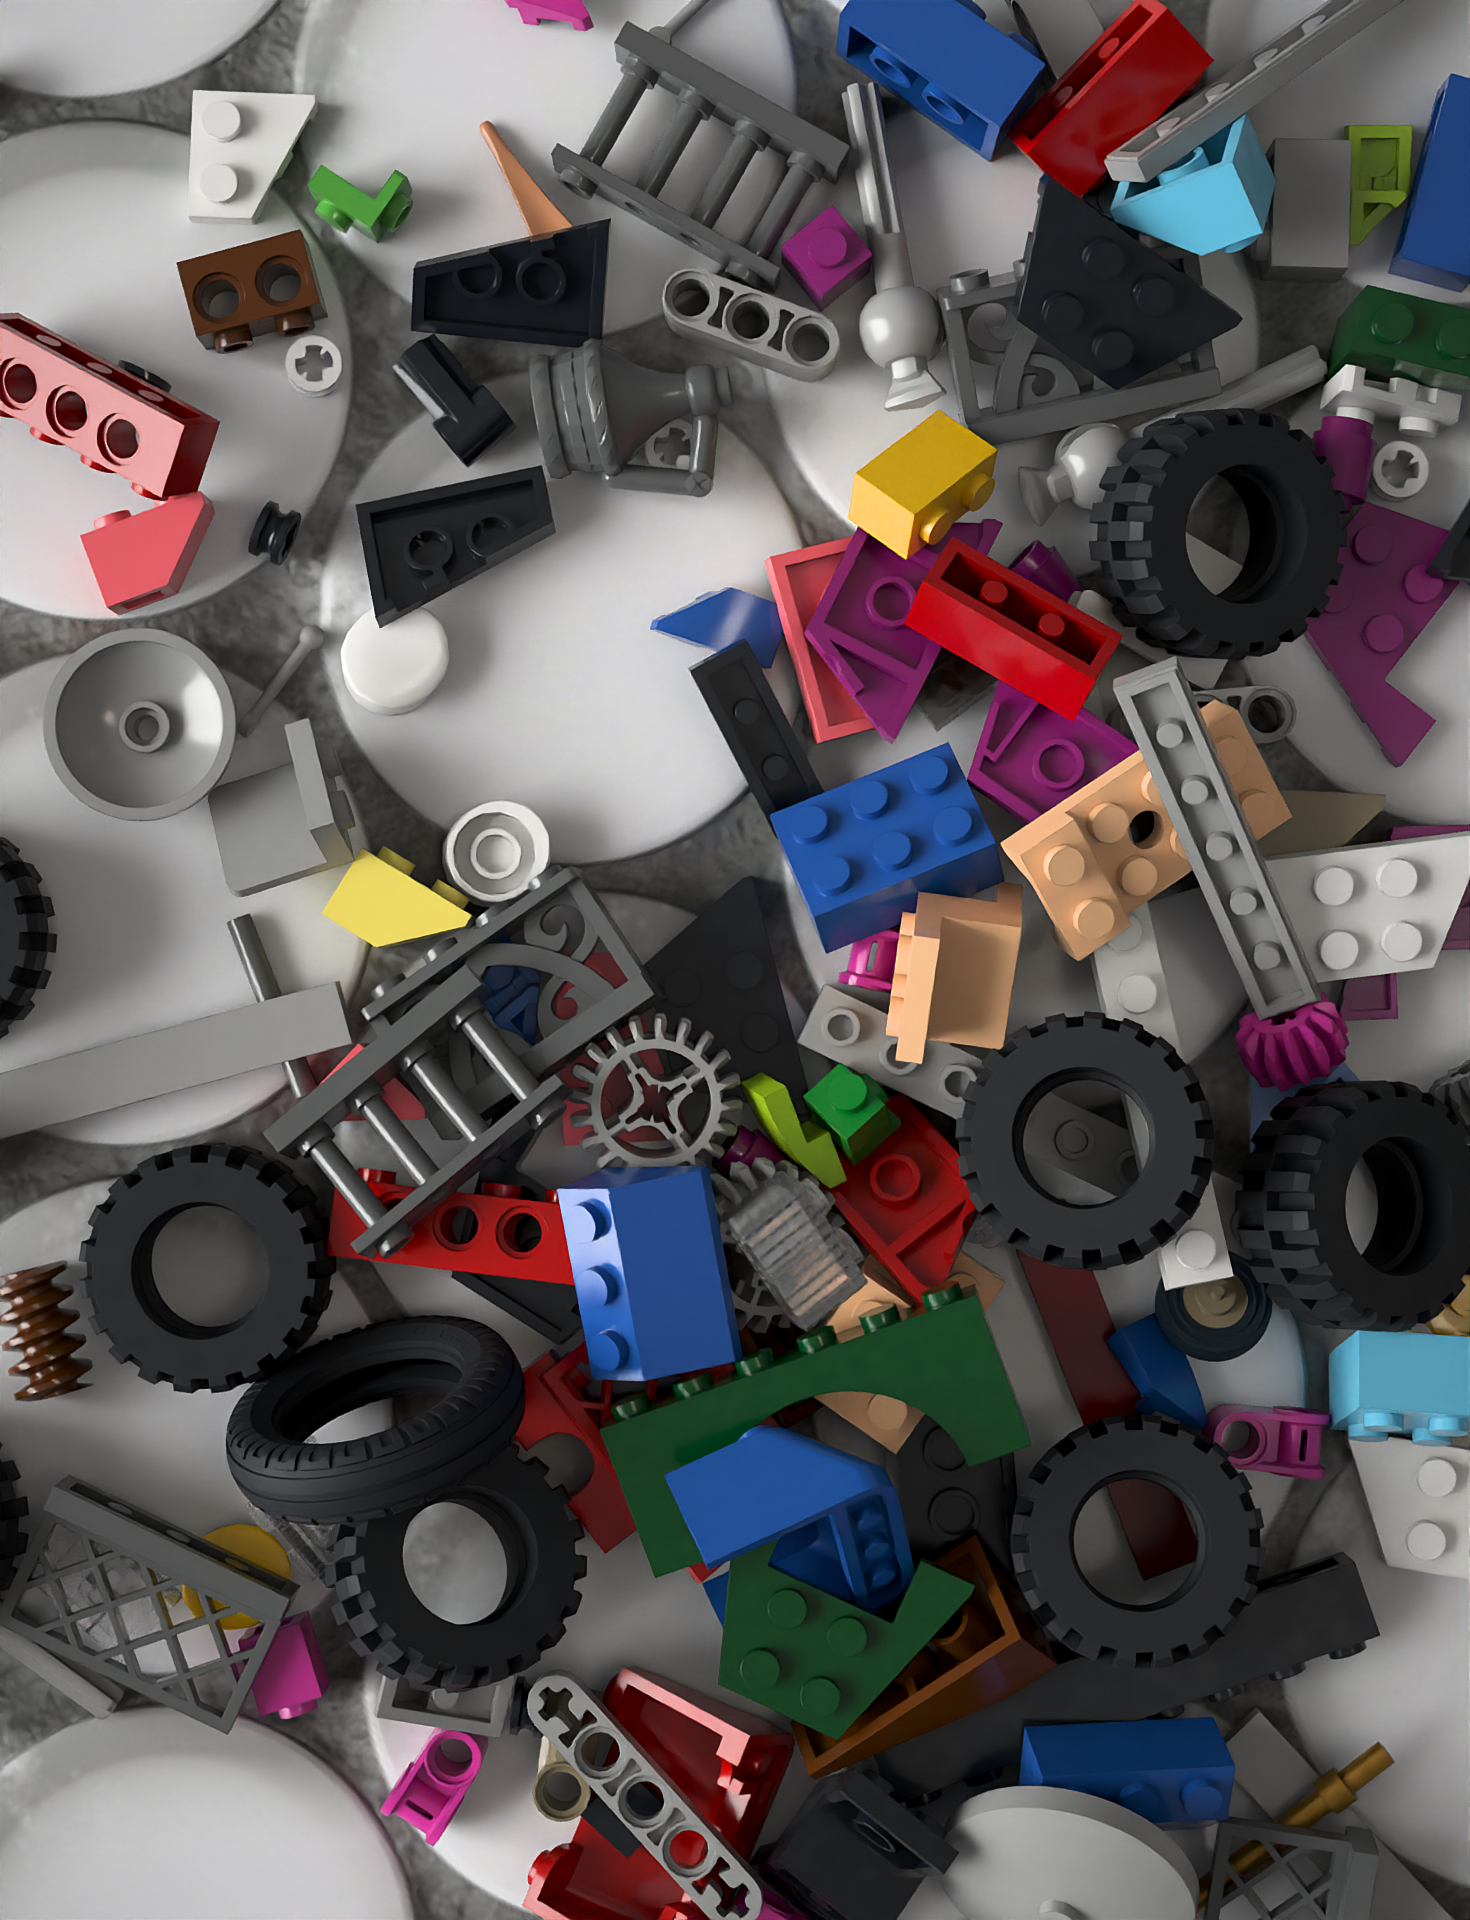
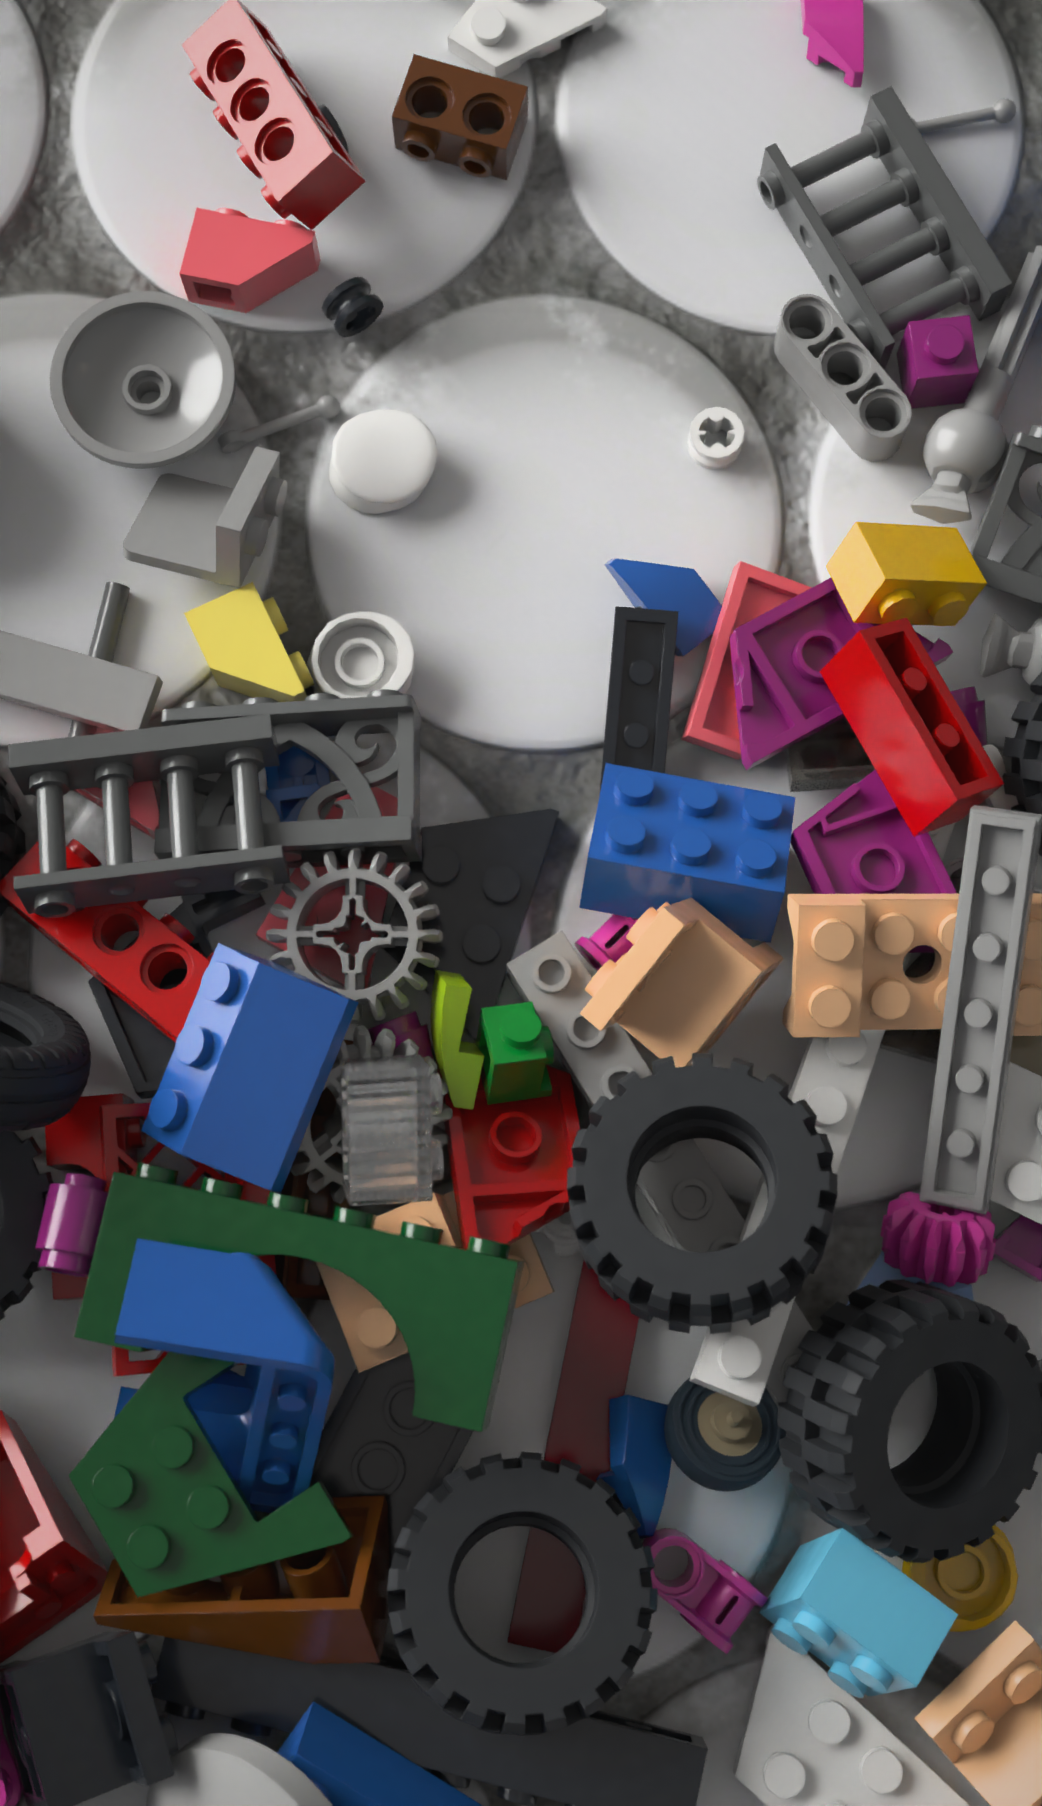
camera: 30 degrees right, 10 degrees down
white bush [285,335,343,398] -> none
bright green bracket [307,164,413,244] -> none
black wing [355,465,556,628] -> none
black piece [392,333,517,468] -> none
black wing [411,218,611,348] -> none
nougat piece [480,121,574,236] -> none
dark grey piece [529,338,734,497] -> none
none -> magenta brick [35,1173,108,1278]

